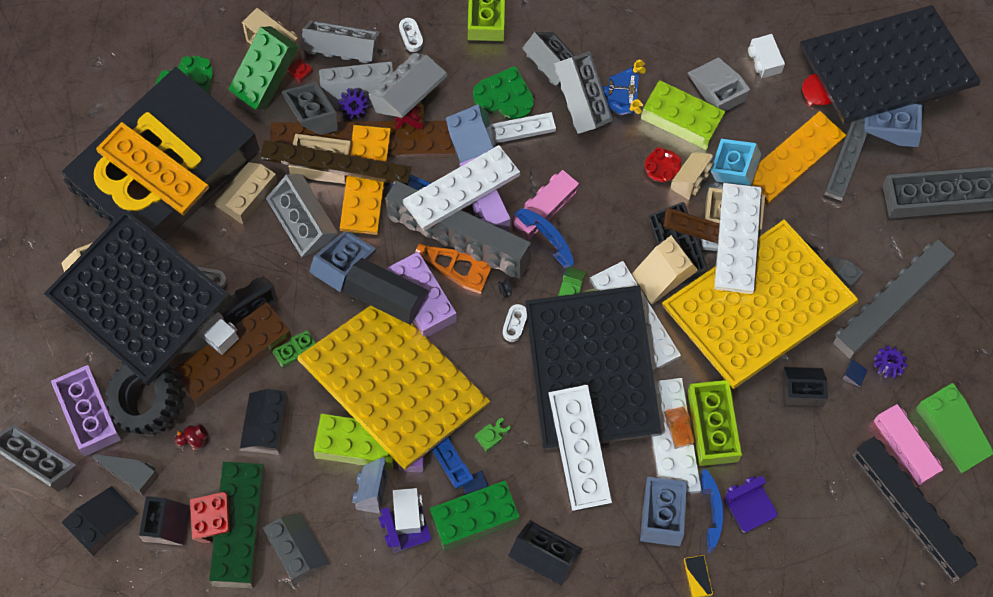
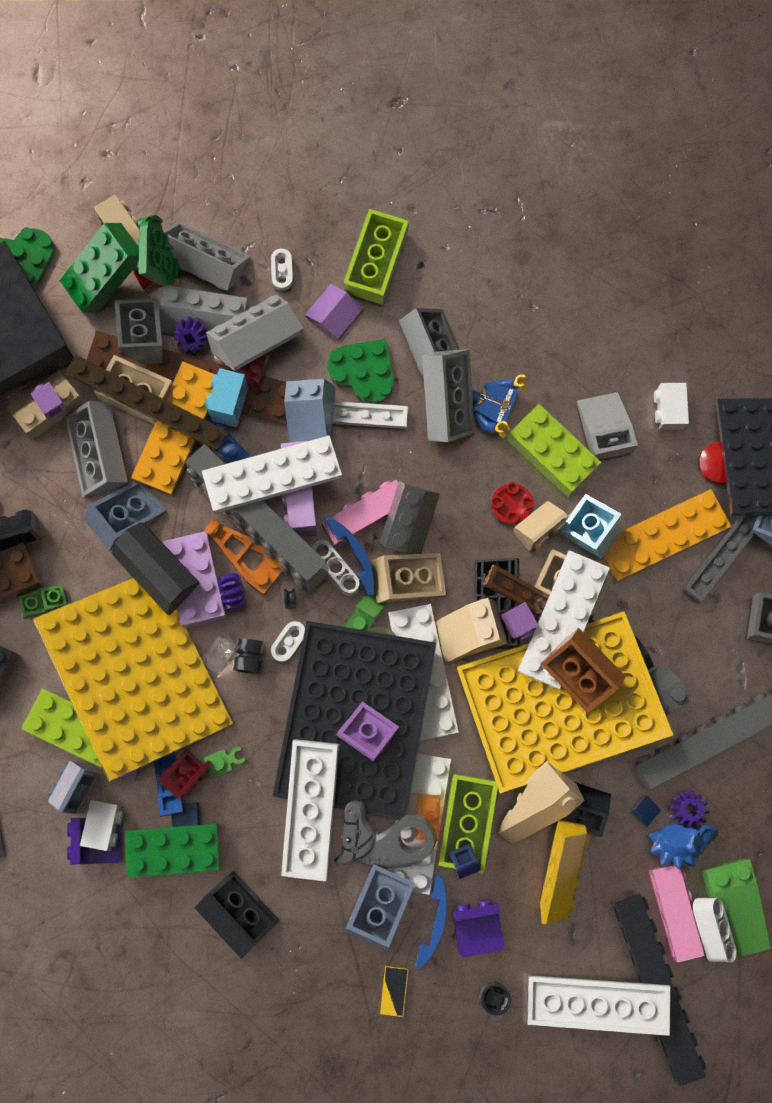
camera: 15 degrees right, 10 degrees up
none -> medium lavender brick [30,382,67,421]
none -> green plate [137,215,179,285]
none -> dark red bracket [158,749,211,799]
none -> clear slope [202,632,240,677]
none -> medium azure brick [205,368,248,427]
none -> dark purple gear [218,573,247,611]
none -> black wheel [233,639,265,674]
none -> medium lavender slope [305,284,363,341]
none -> white beam [312,540,360,597]
none -> dark grey animal [334,801,437,868]
none -> medium lavender slope [336,702,399,761]
none -> tan slope [372,553,446,603]
none -> dark grey slope [379,481,440,554]
none -> dark blue slope [449,844,481,879]
none -> black wheel [478,981,511,1016]
none -> tan wedge [496,762,585,845]
none -> medium lavender brick [500,602,538,639]
none -> white plate [528,976,670,1036]
none -> yellow slope [540,820,590,924]
none -> dark orange slope [541,627,626,713]
none -> blue head [649,824,718,869]
none -> white beam [693,898,737,963]

